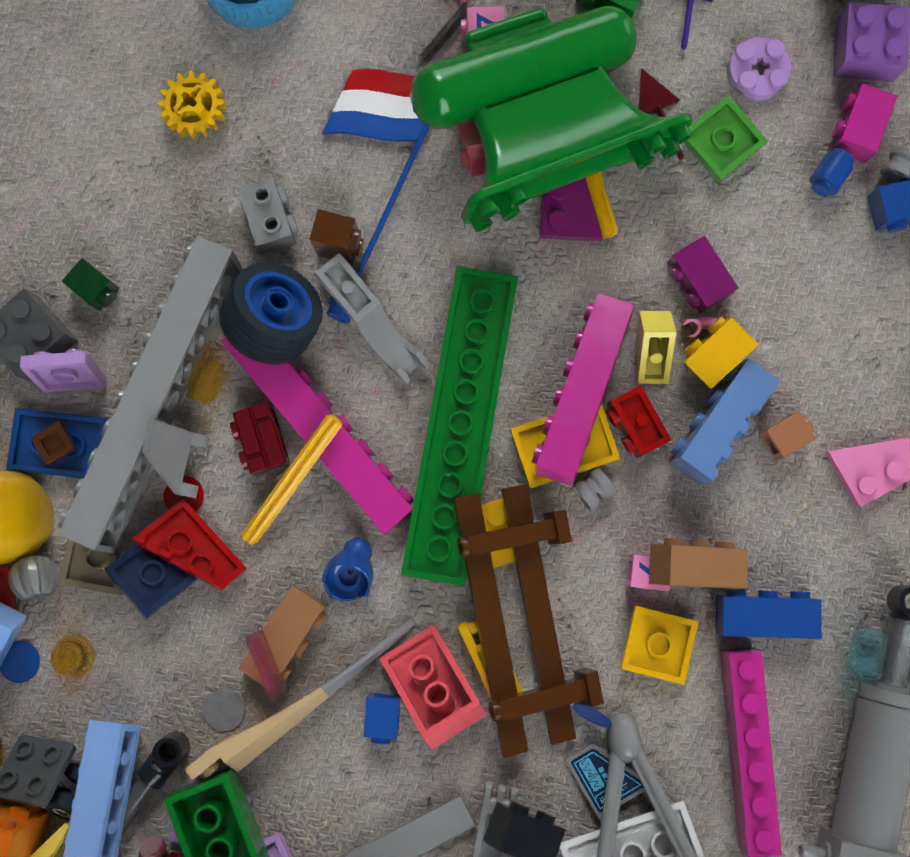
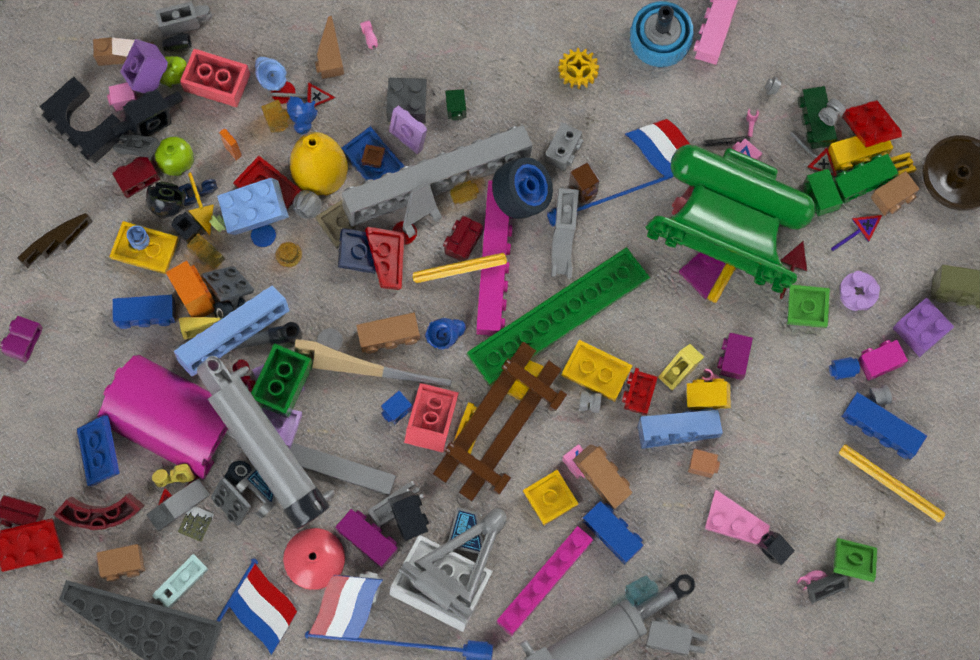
camera: 40 degrees right, 10 degrees down
clear pink tile [245,629,287,699] -> none
dark pink brick [532,293,634,487] -> none
blue sticker [573,704,612,727] -> none

